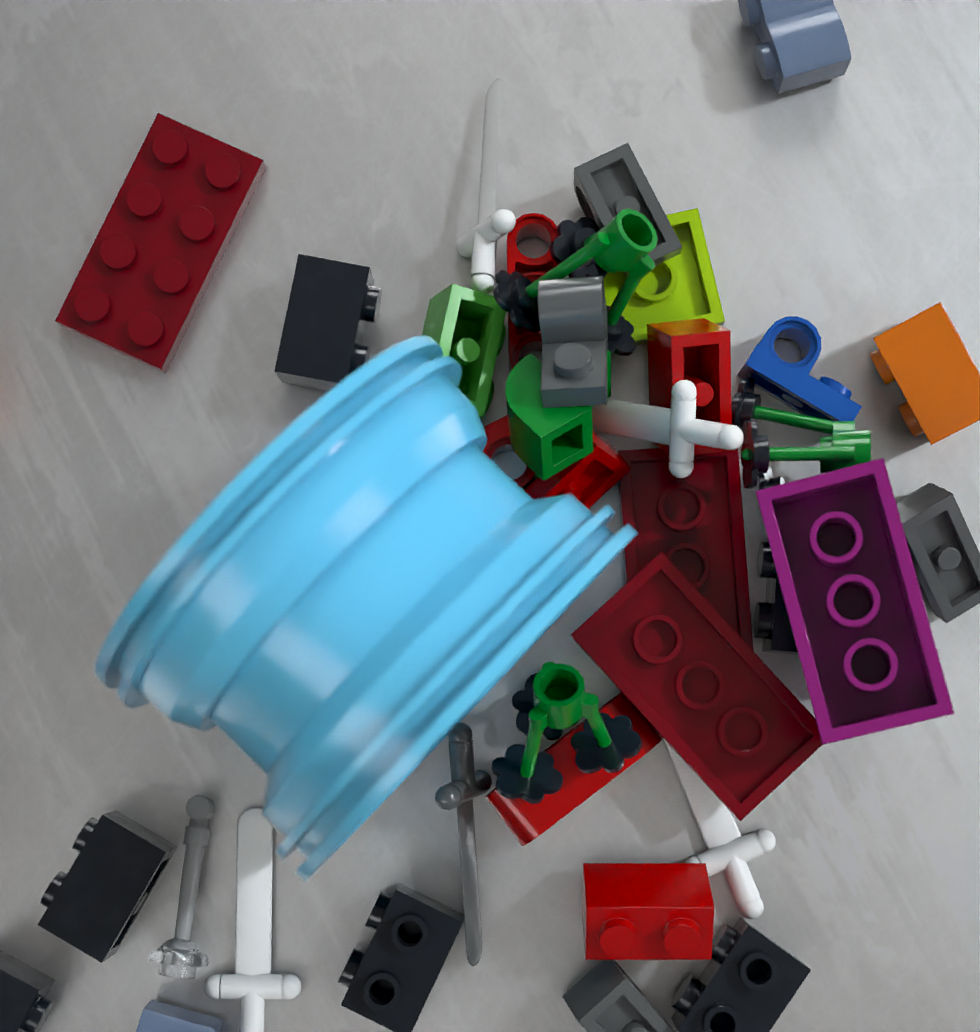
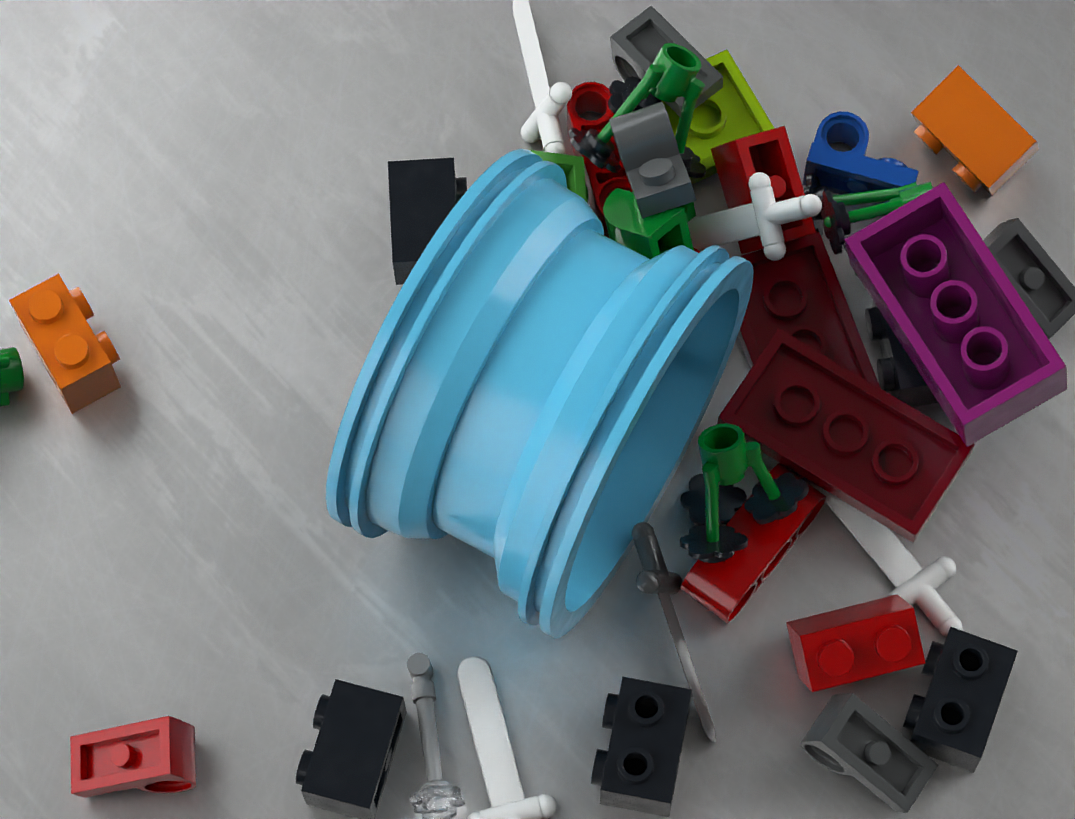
camera: 15 degrees left, 15 degrees down
dark red plate [55,113,266,374] -> none

